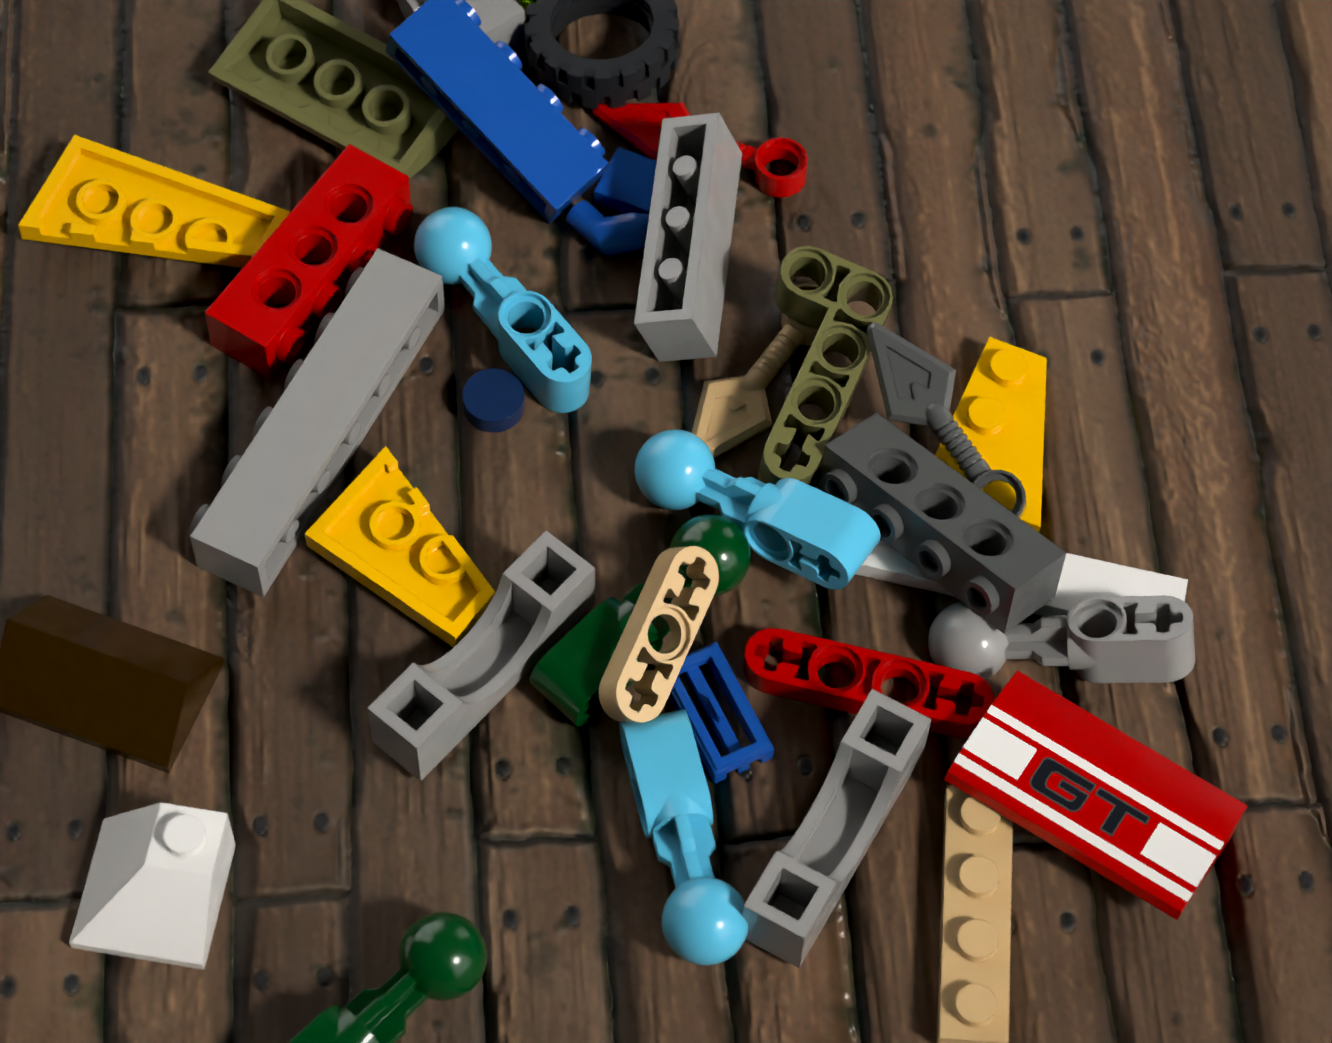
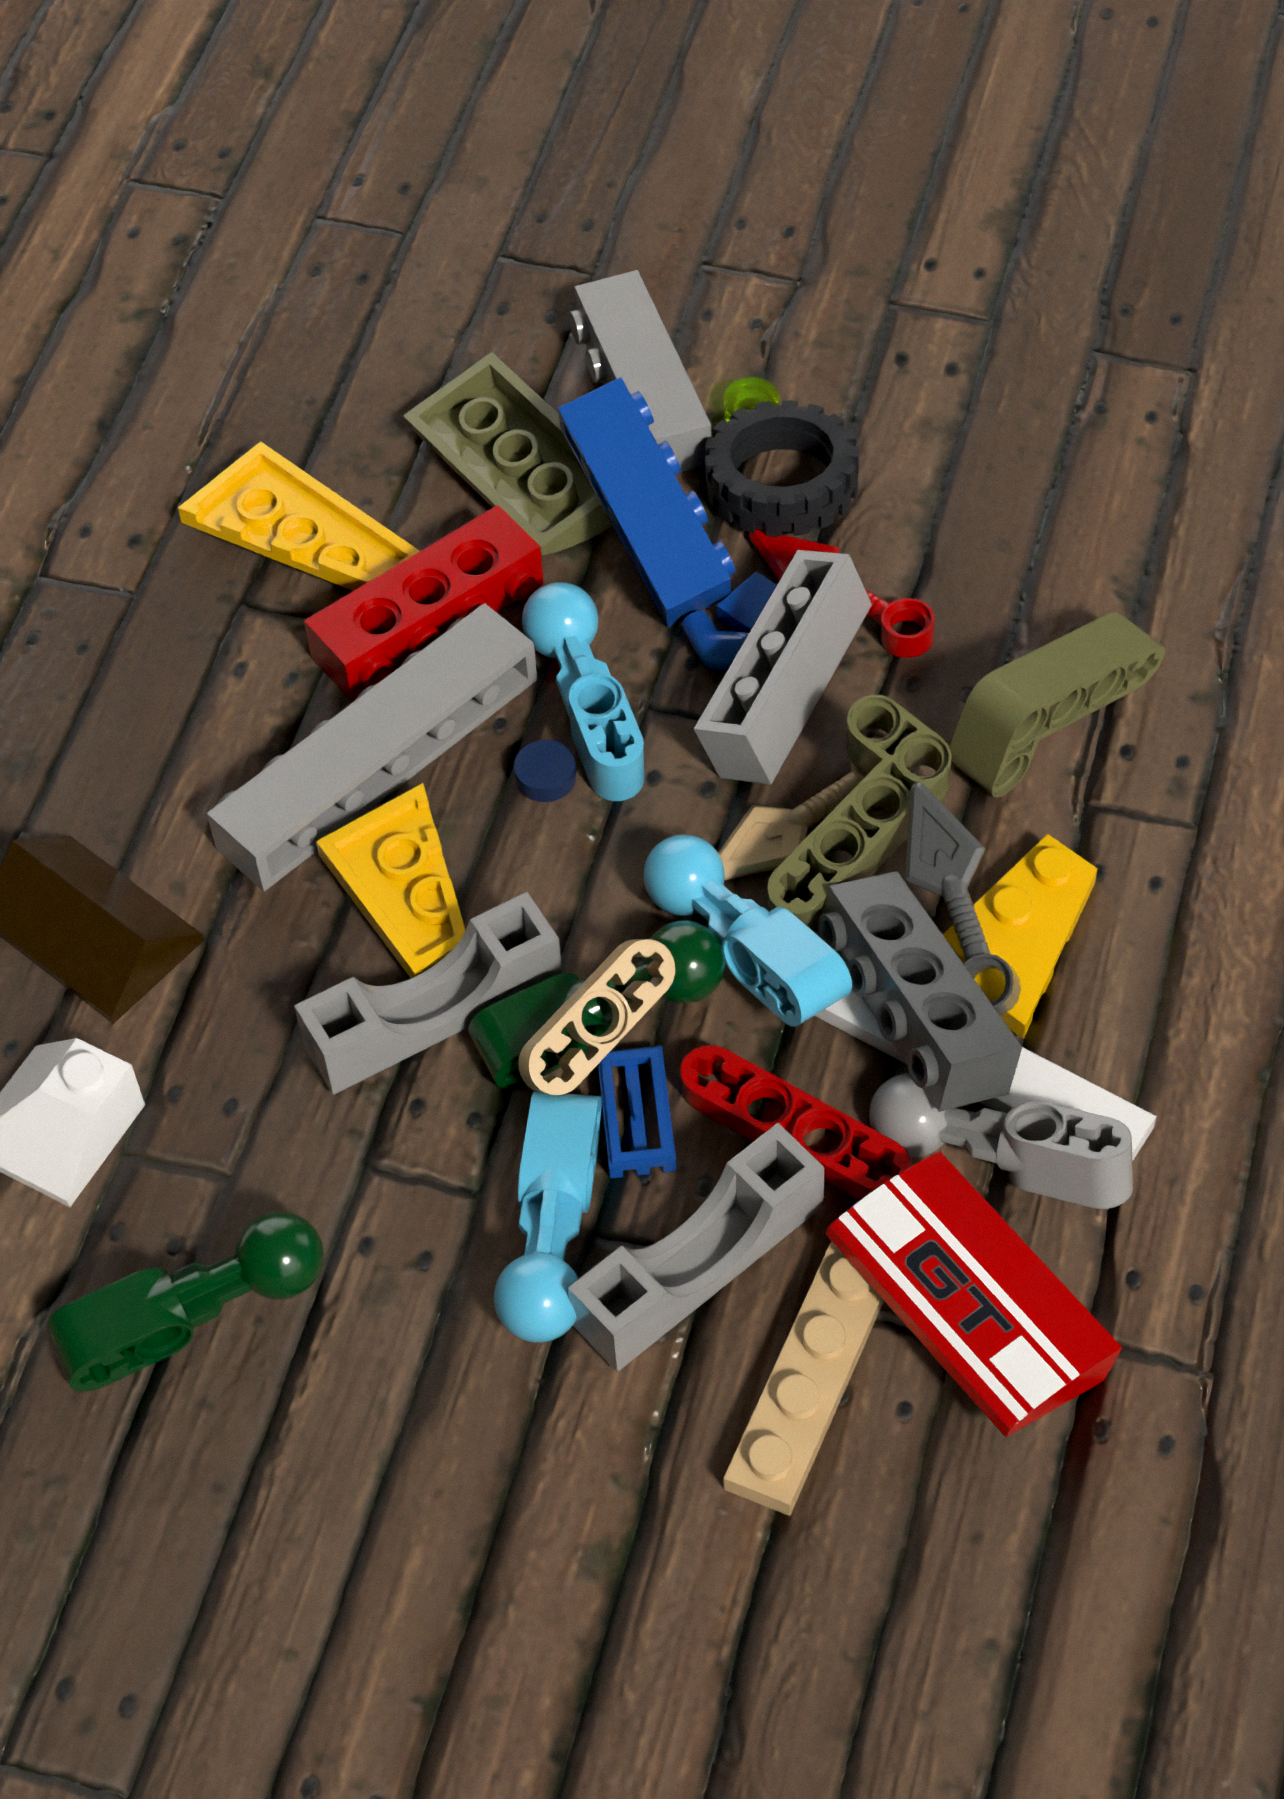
camera: 25 degrees right, 5 degrees down
none -> olive beam [950,611,1165,798]

